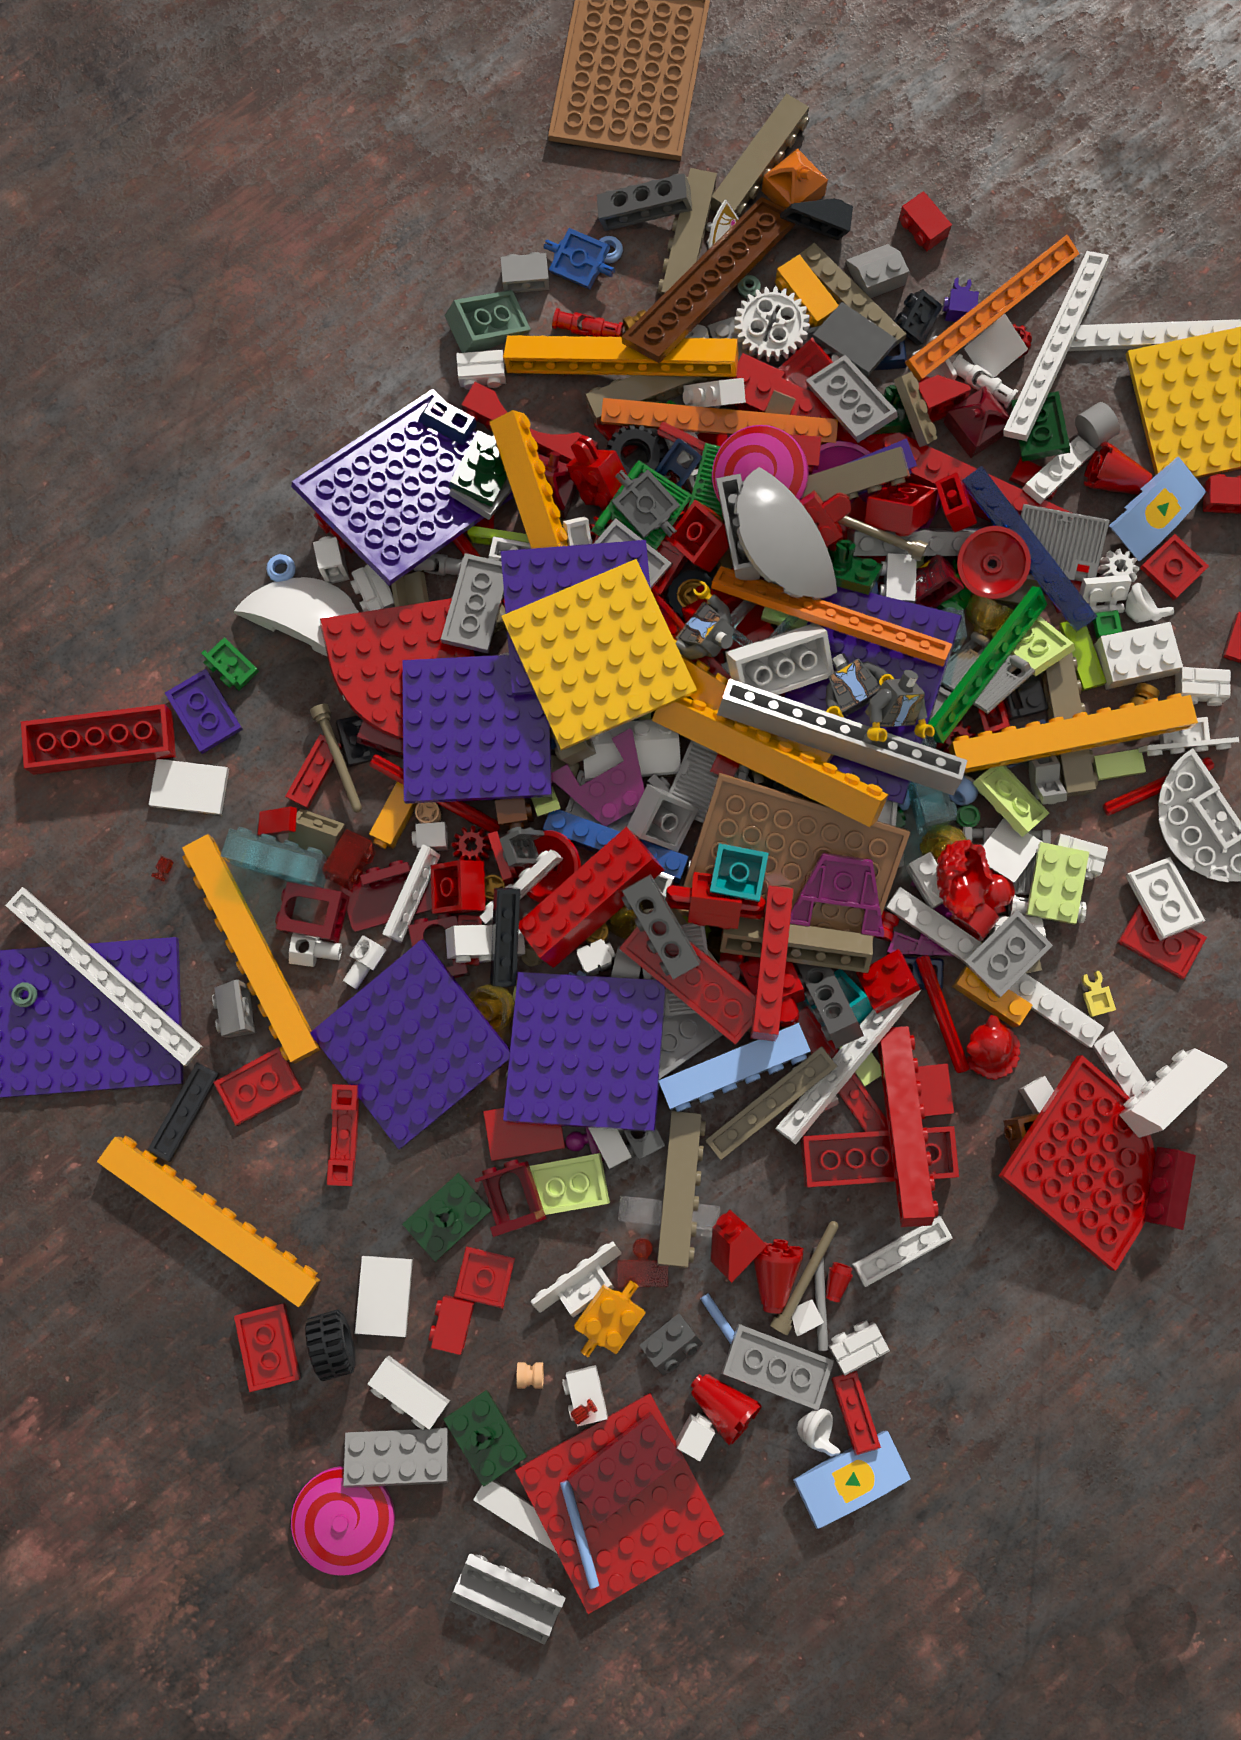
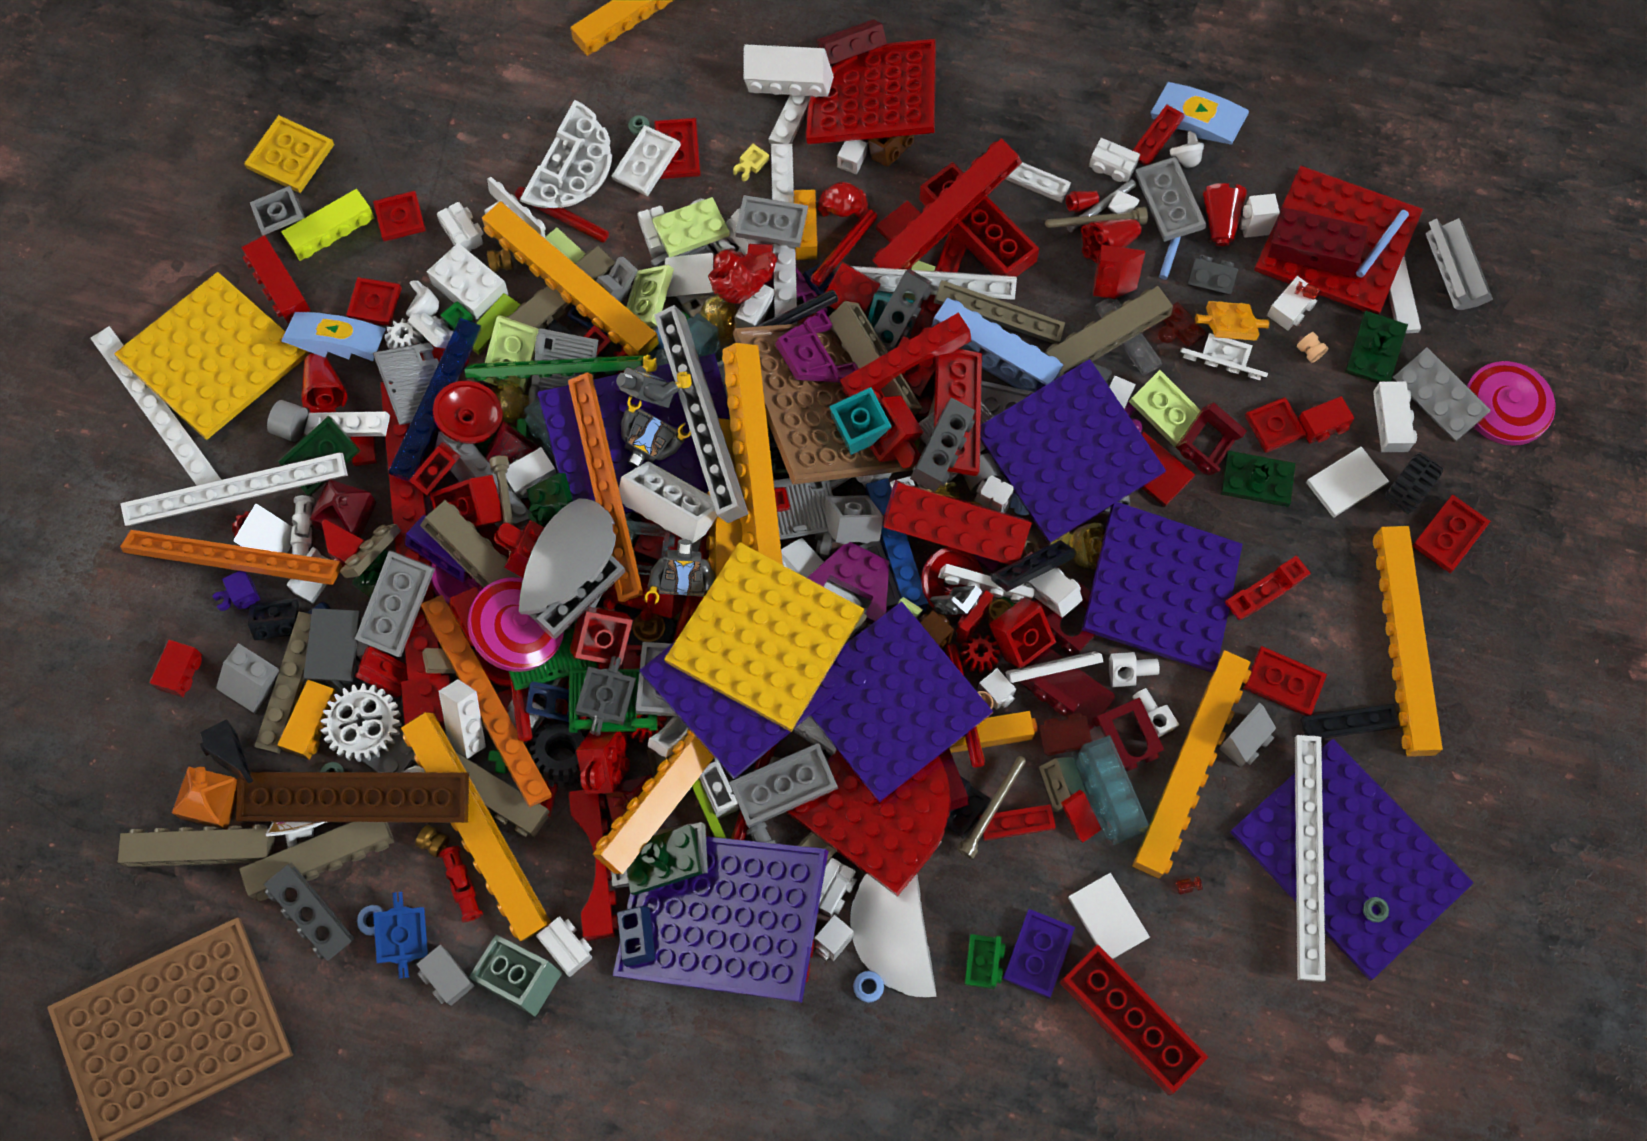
camera: 130 degrees left, 10 degrees down
none -> sand green plate [628,116,650,136]
none -> black axle [756,290,838,327]

